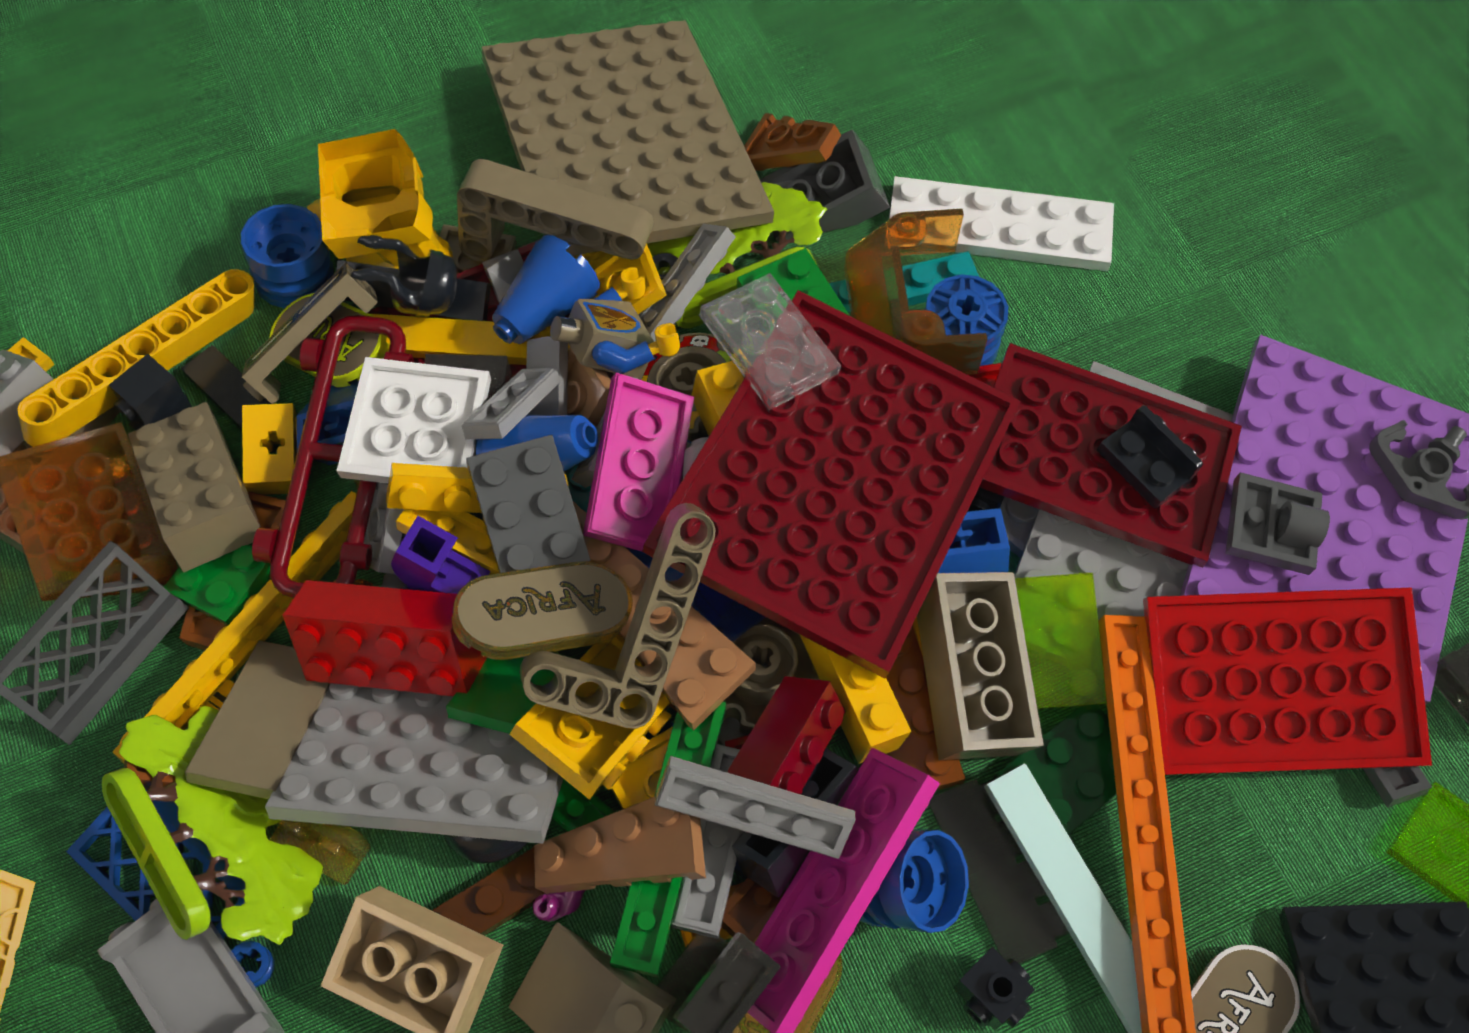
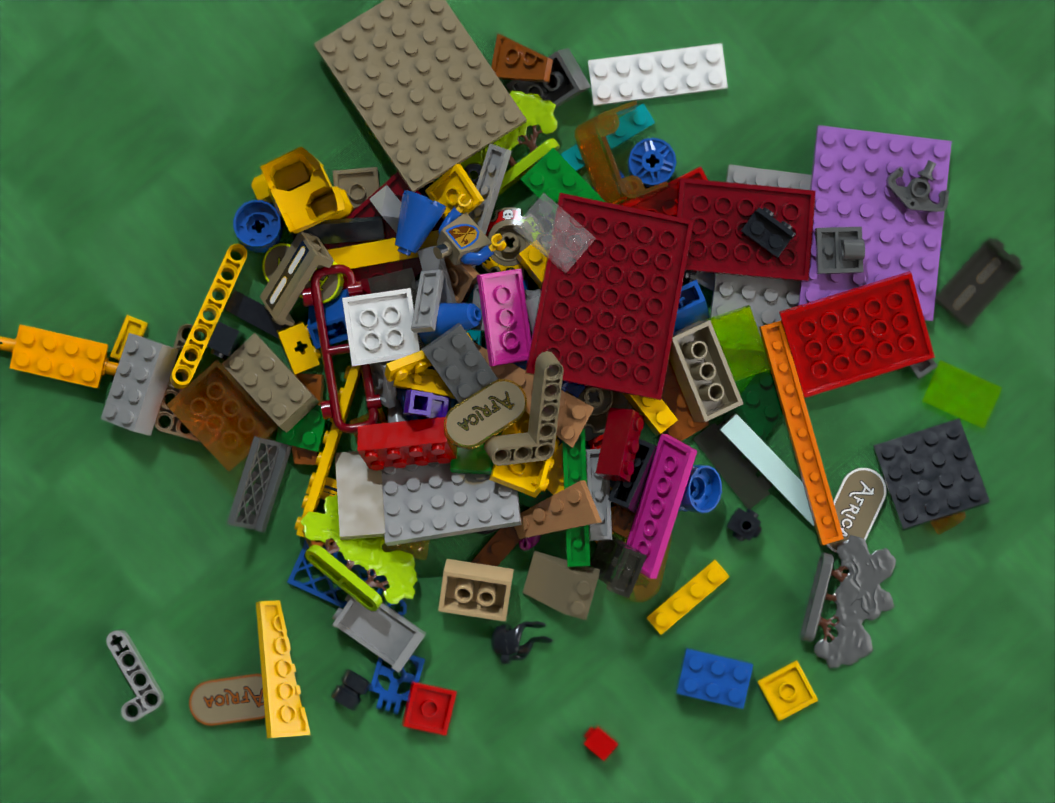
camera: 10 degrees left, 25 degrees up
black hair [351,235,457,318] -> none
dark tan beam [457,159,654,262] -> none
light grey tile [654,756,856,859] -> none

